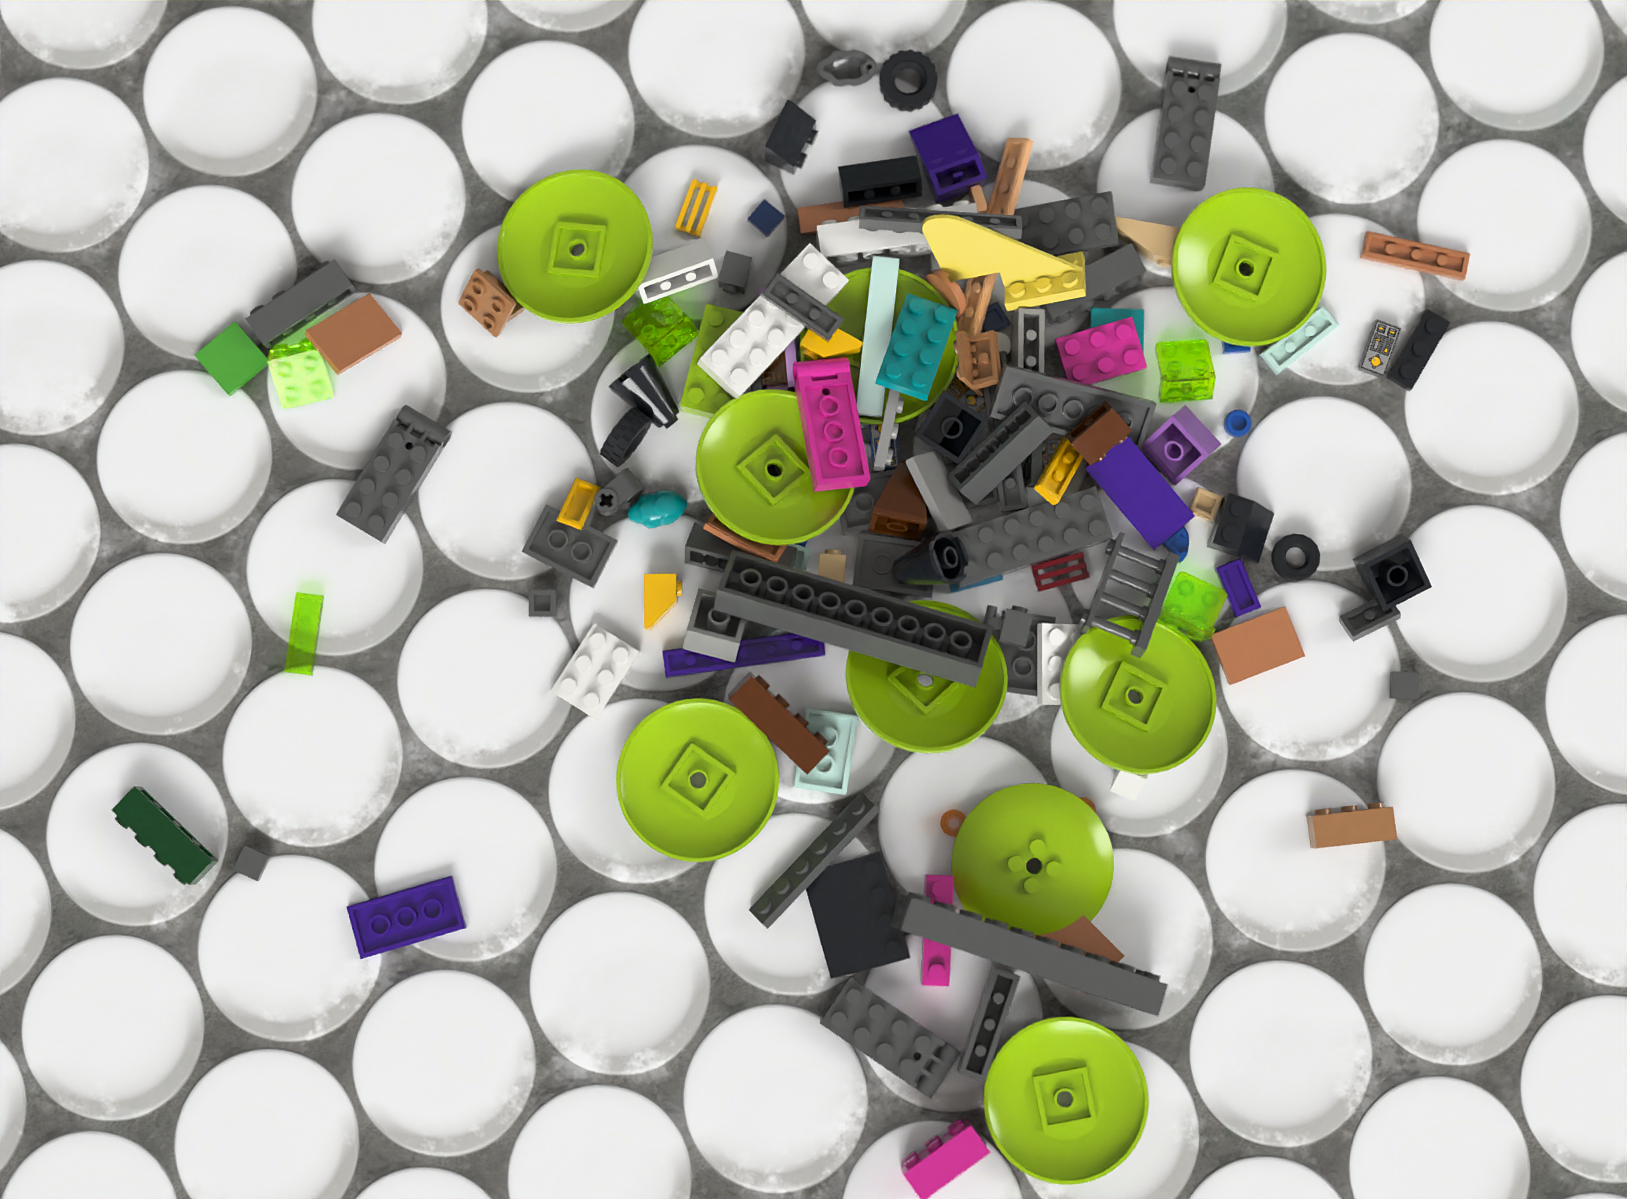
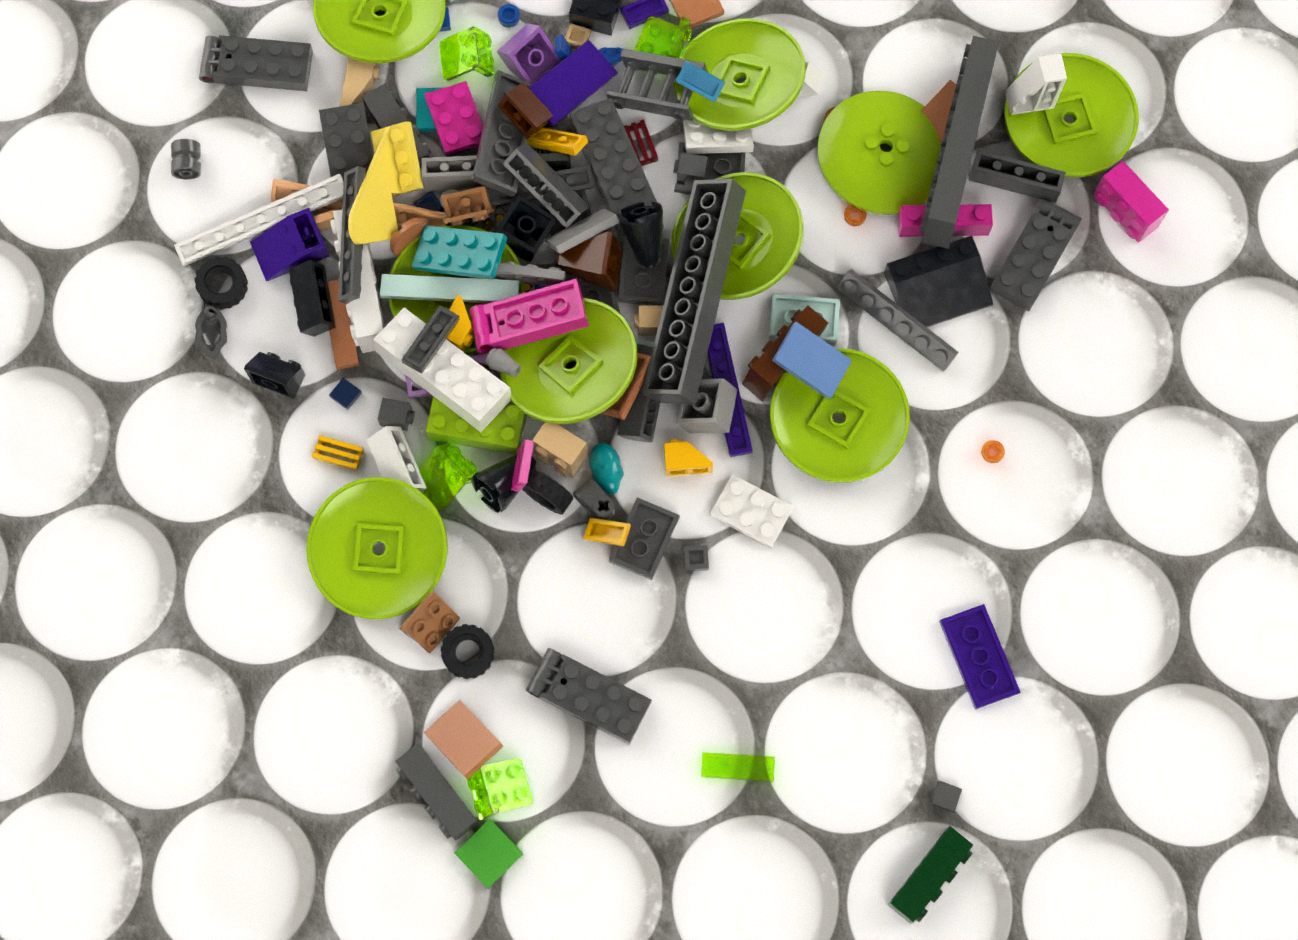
camera: 90 degrees left, 10 degrees down
none -> dark grey wheel [171,139,201,180]
none -> white tile [174,174,344,266]
none -> black tyre [441,624,495,679]
none -> light grey cone [485,348,522,378]
none -> dark pink tile [511,439,534,492]
none -> tan brick [532,422,588,478]
none -> blue tile [555,34,572,61]
none -> dark azure tile [675,61,725,103]
none -> medium blue tile [772,322,852,399]
none -> clear orange plate [981,440,1005,463]
none -> white wedge [1005,53,1067,115]

